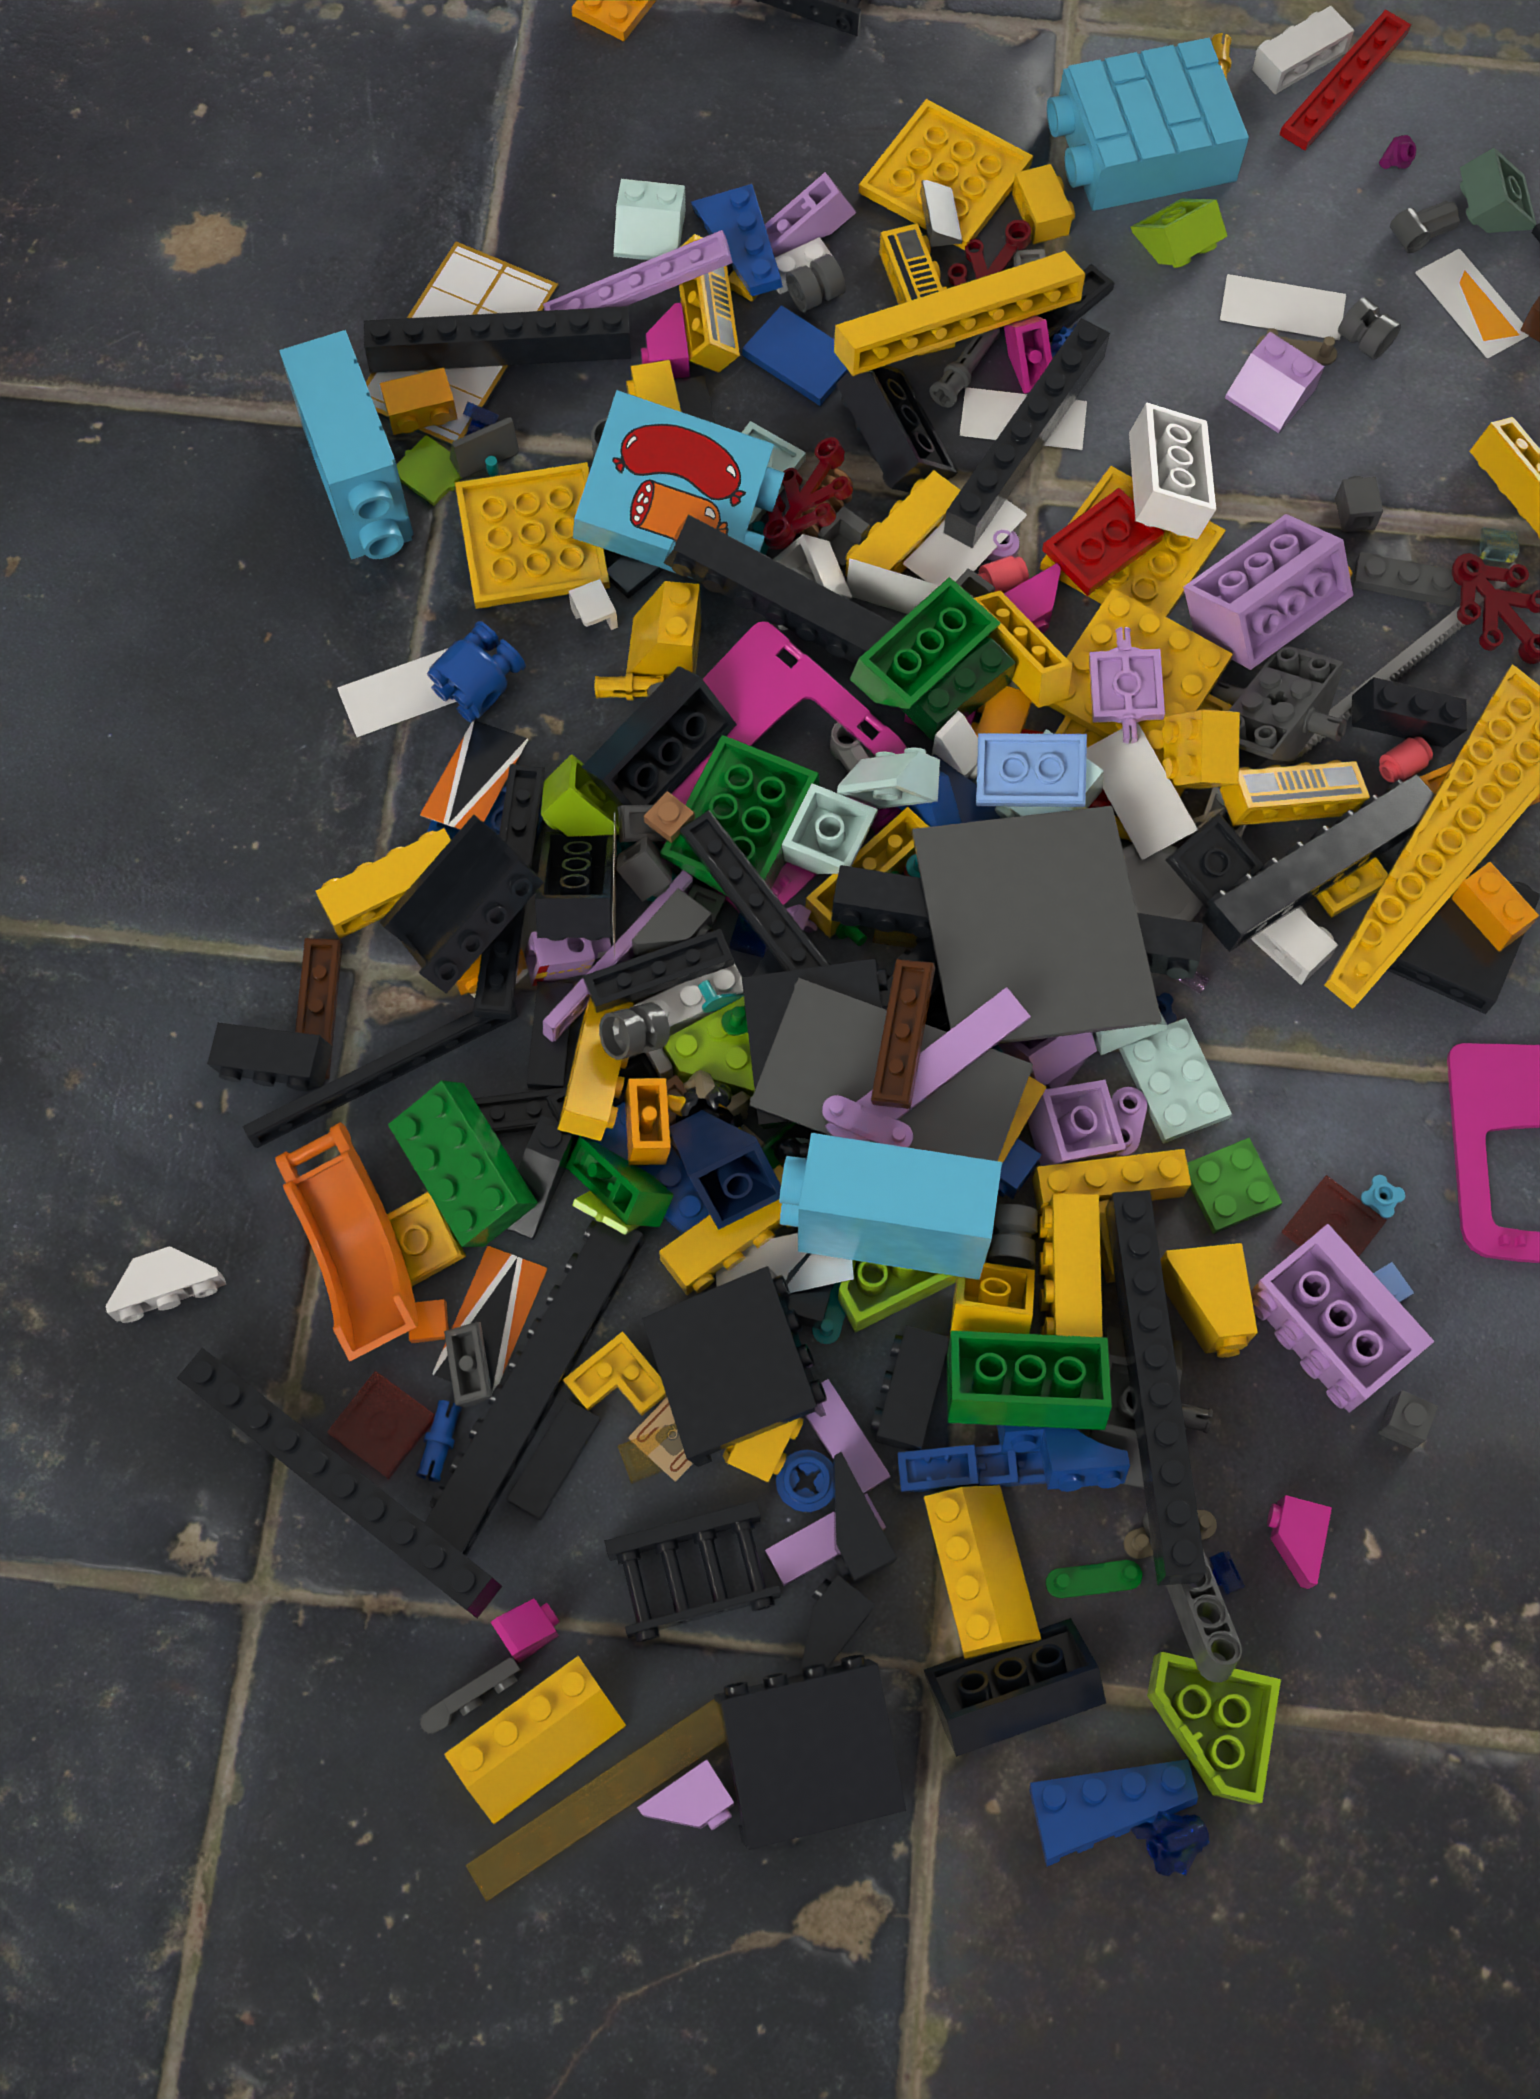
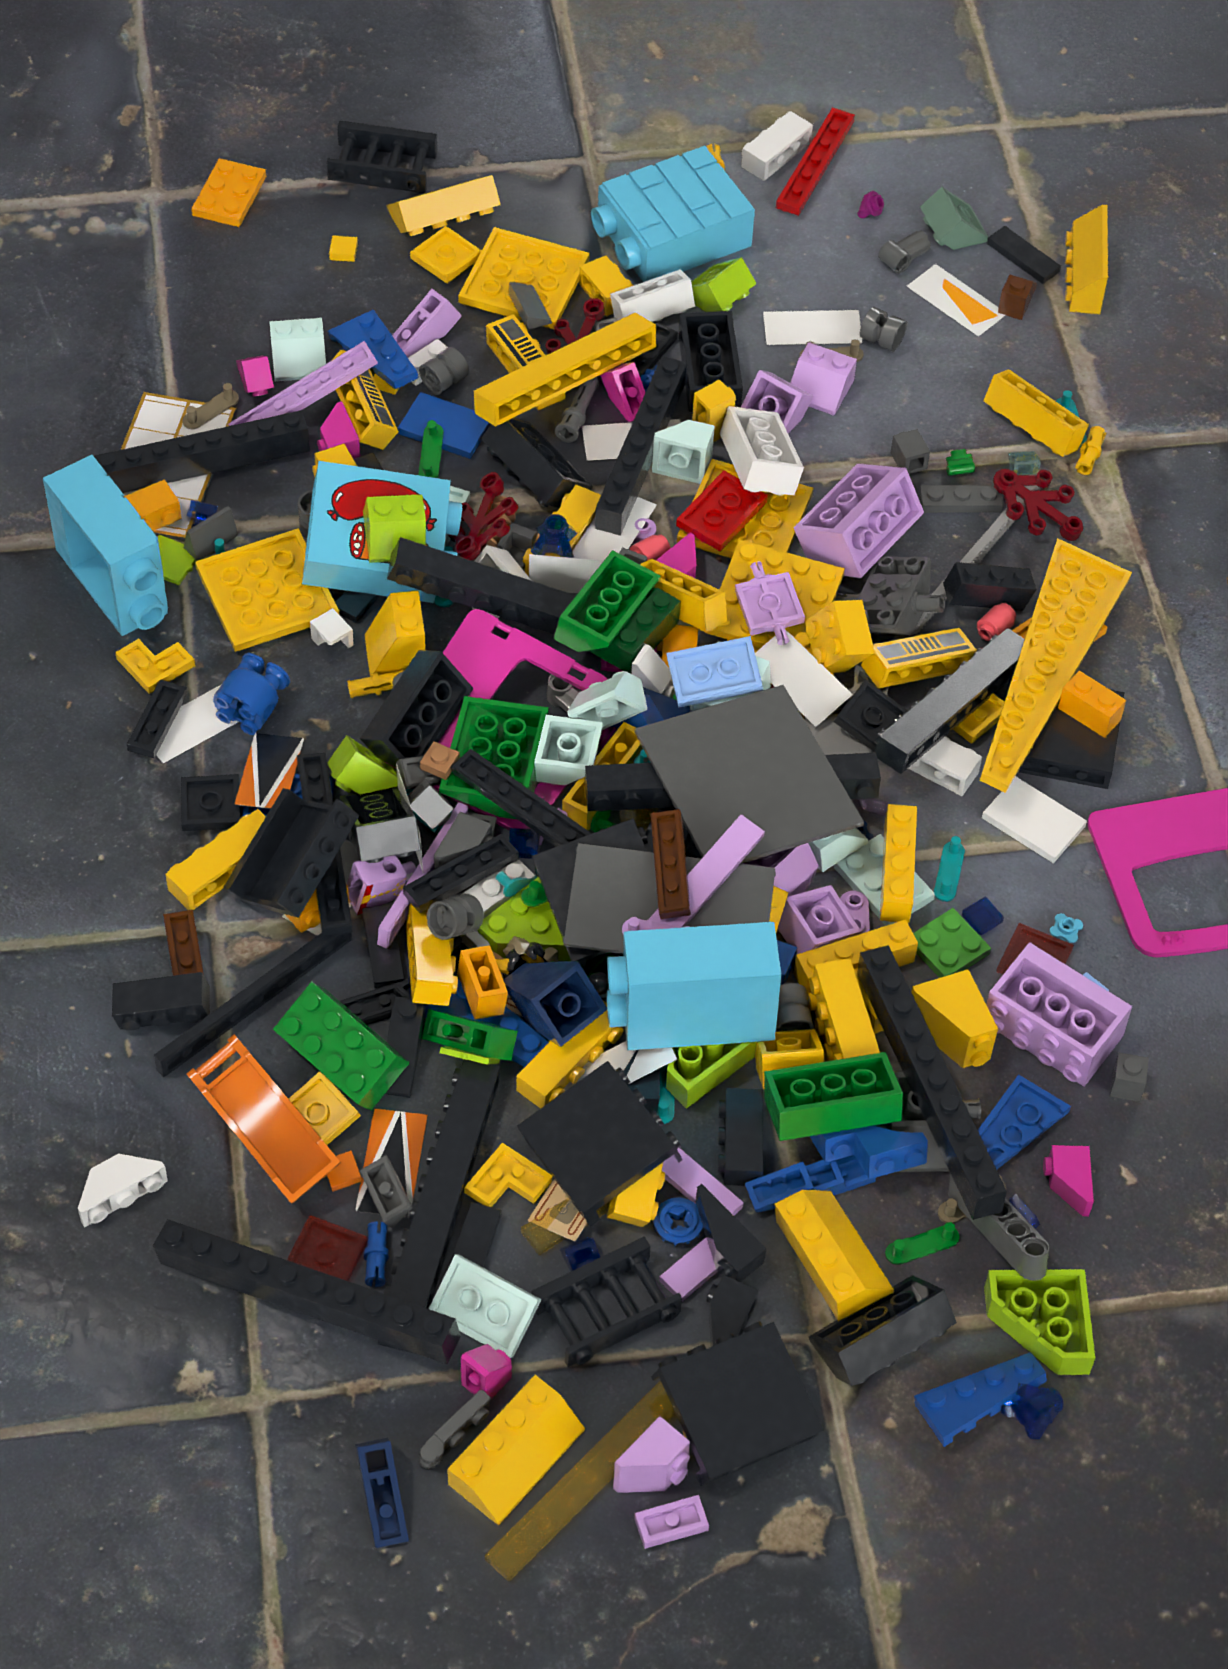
camera: 15 degrees left, 15 degrees down
none -> yellow plate [115,638,195,694]
none -> black plate [127,680,187,758]
none -> black plate [181,774,241,831]
none -> dark tan piece [182,383,239,429]
none -> dark pink slope [236,355,274,397]
none -> yellow tile [329,235,358,262]
none -> dark blue slope [355,1437,409,1548]
none -> lime slope [363,495,426,563]
none -> yellow slope [386,175,501,236]
none -> yellow plate [410,226,482,283]
none -> green piece [418,420,444,478]
none -> light aqua plate [429,1254,542,1358]
none -> clear blue rock [531,514,578,558]
none -> clear blue slope [560,1237,600,1271]
none -> white brick [610,270,695,322]
none -> lavender plate [634,1495,709,1549]
none -> light aqua slope [652,420,715,484]
none -> black brick [678,311,743,412]
none -> yellow brick [692,380,736,442]
none -> lavender slope [740,370,814,434]
none -> yellow brick [880,804,917,923]
none -> teal piece [934,836,965,902]
none -> green plate [946,449,975,476]
none -> clear blue tile [961,896,1004,936]
none -> blue wing [978,1074,1071,1170]
none -> white tile [982,776,1087,864]

